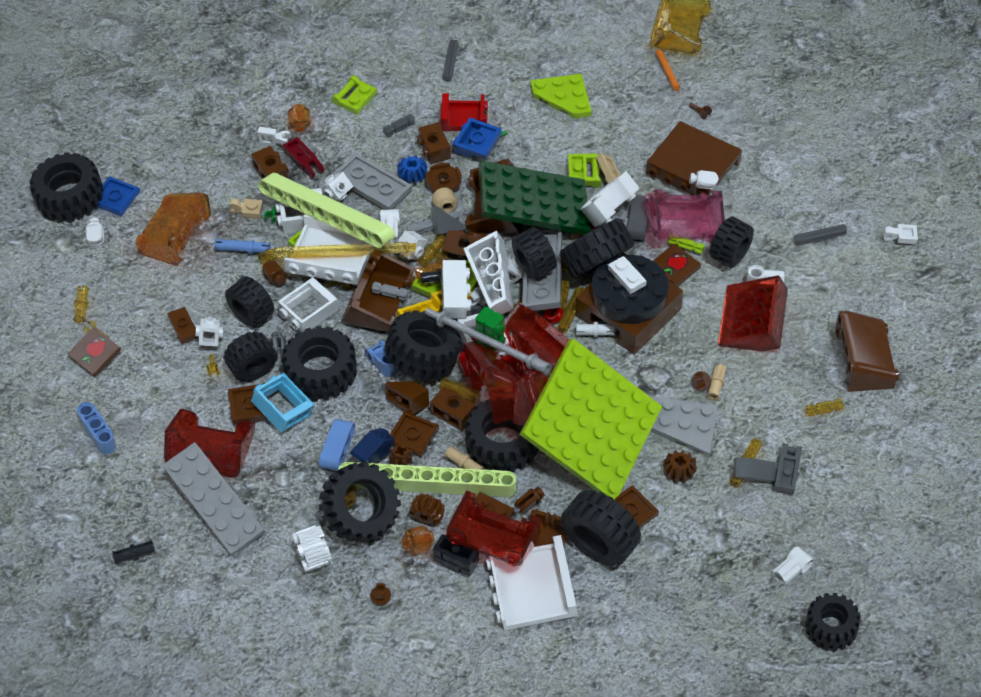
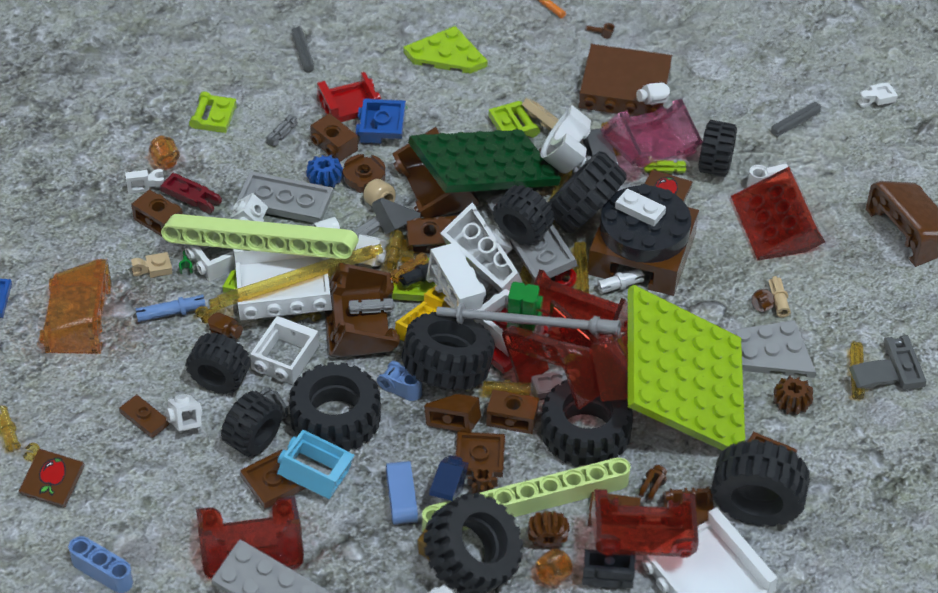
camera: 25 degrees left, 5 degrees down
clear yellow hand [206,354,220,377] -> none
tan pin [445,446,484,470] -> none
clear yellow axle [805,398,844,416] -> none

